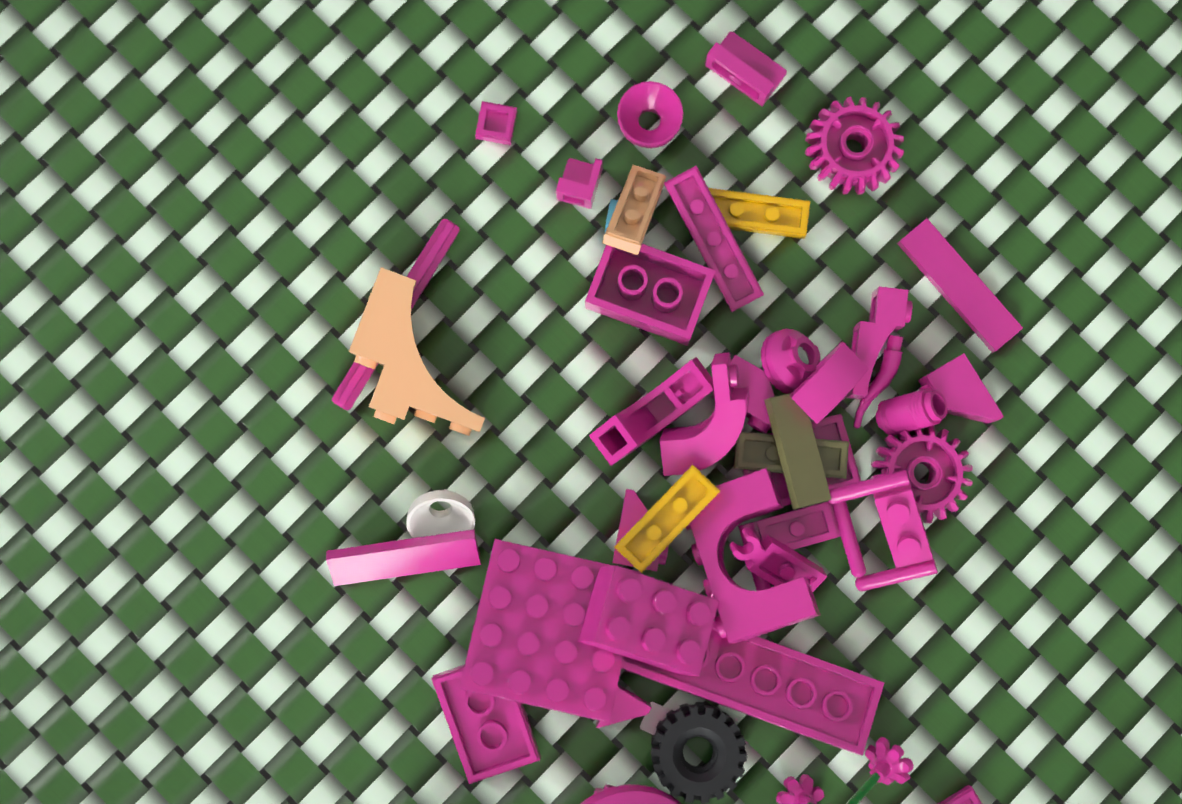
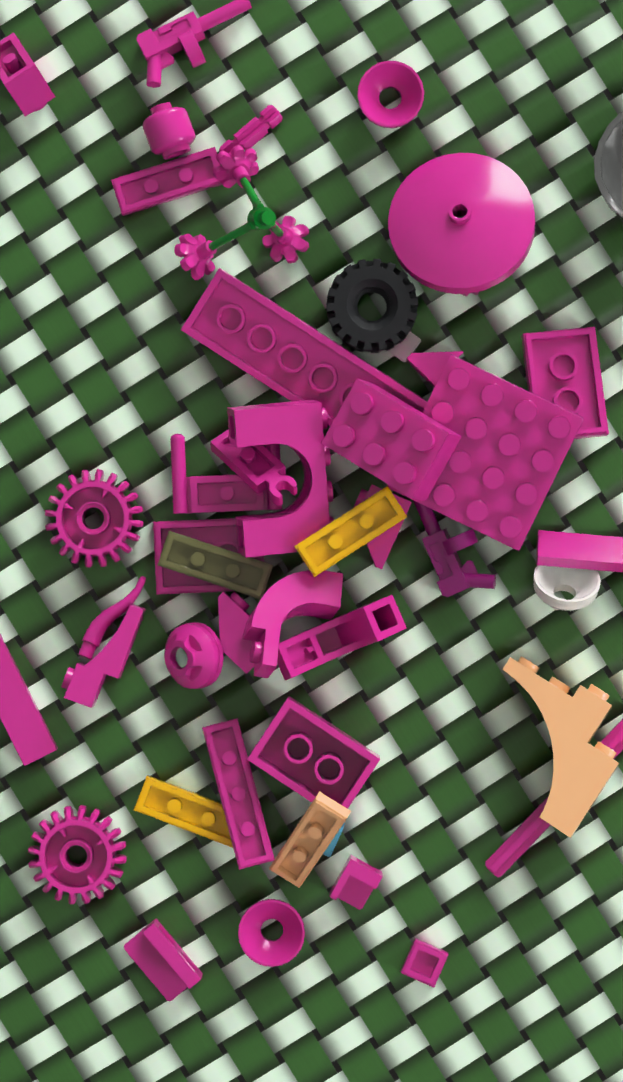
camera: 170 degrees left, 5 degrees up
olive tile [764,393,832,509] -> none
dark pink slope [789,341,869,424] -> none
dark pink plate [829,470,938,591] -> none
dark pink head [876,388,947,436] -> none
dark pink slope [918,353,1004,424] -> none
none -> magenta piece [413,500,496,597]

